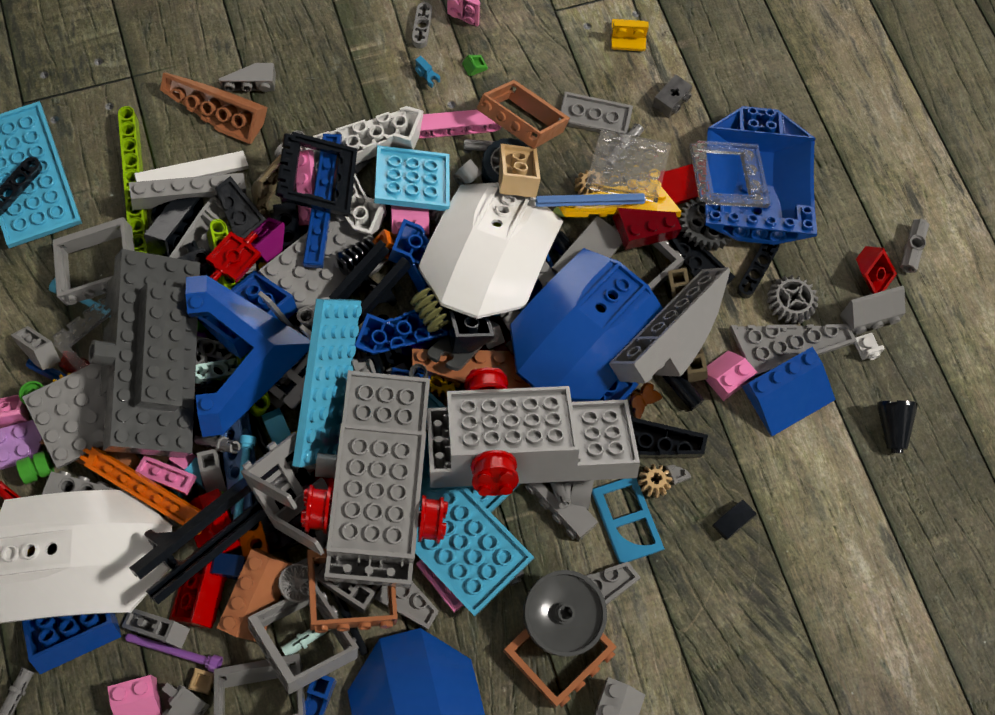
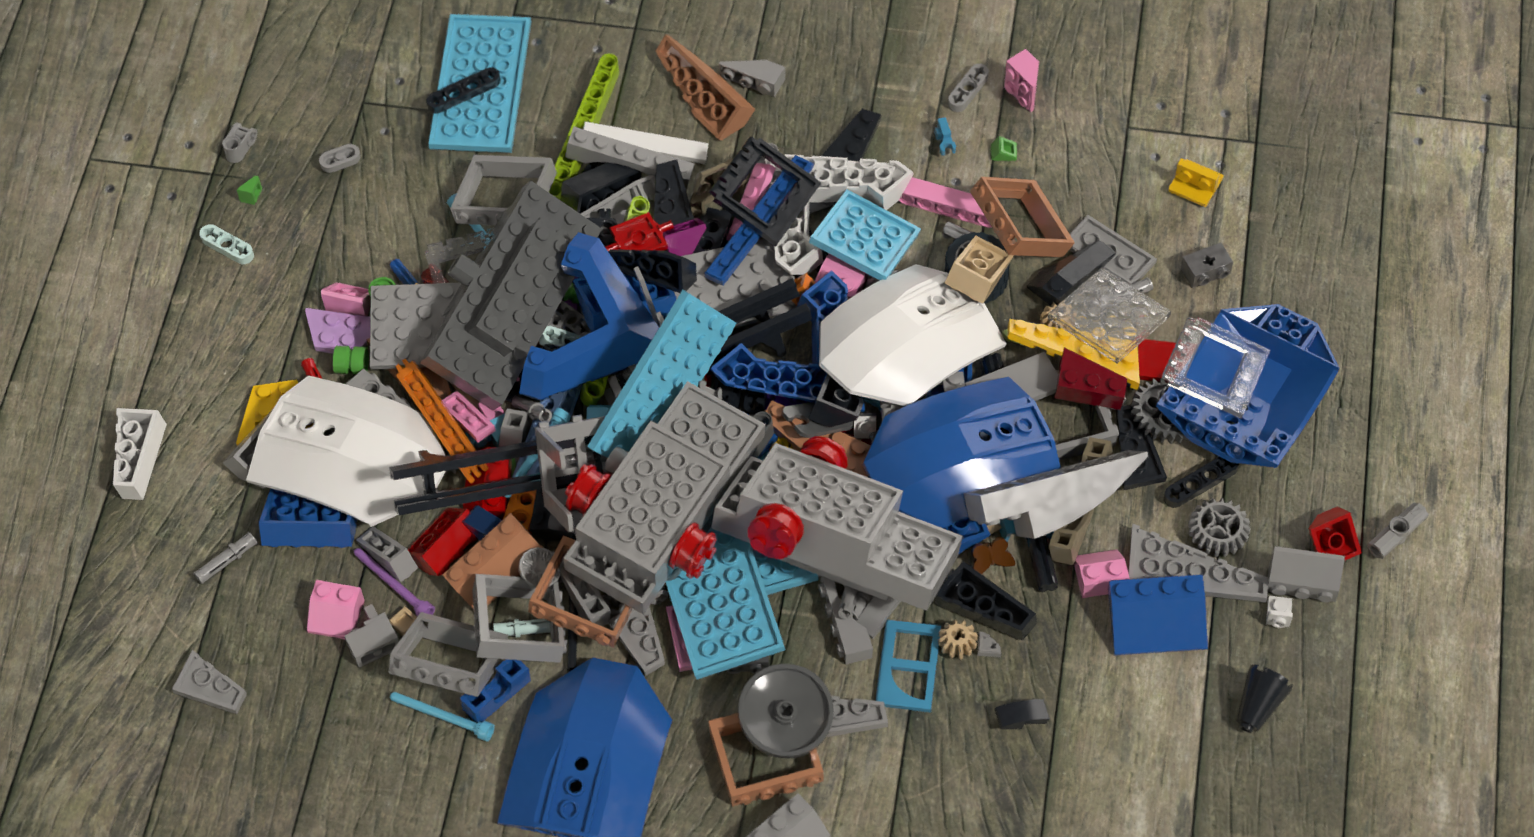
camera: 35 degrees right, 10 degrees down
light grey slope [11,326,61,370] -> none
black piece [336,238,375,276] -> none
olive piece [410,288,449,332] -> none
light grey piece [453,159,482,185] -> none
medium blue axle [535,193,645,207] -> none
none -> black wedge [608,249,697,293]
none -> black wing [822,109,881,161]
none -> black wedge [1026,240,1116,307]

